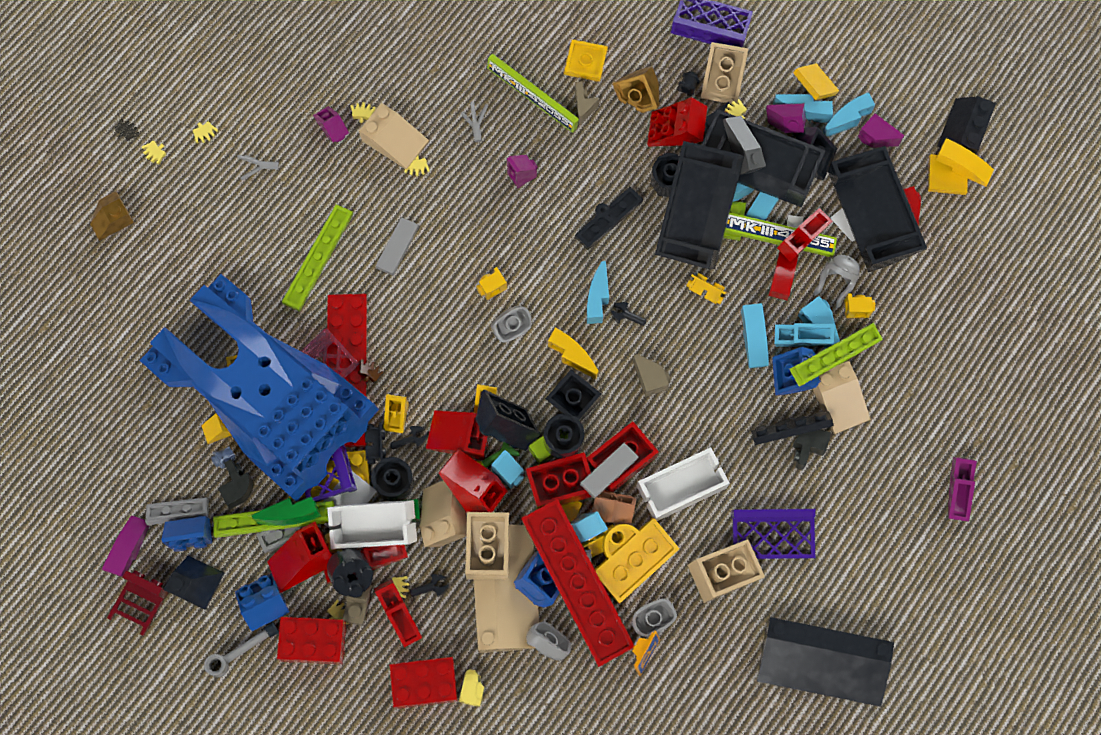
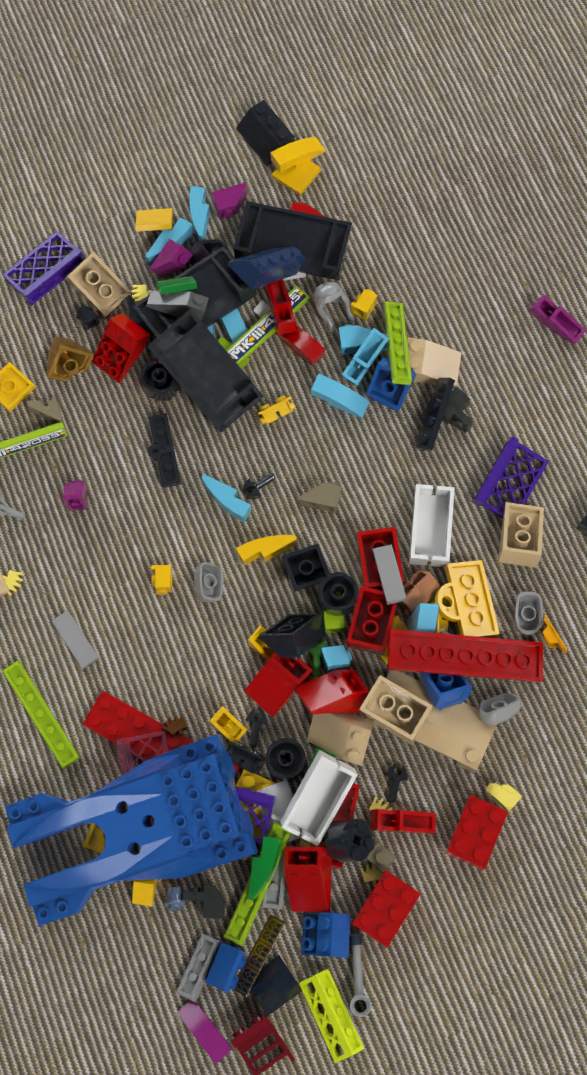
camera: 55 degrees left, 0 degrees up
none -> green tile [156,276,197,295]
none -> dark blue slope [227,246,306,289]
none -> sticker [235,915,285,997]
none -> neon yellow fence [299,969,365,1063]

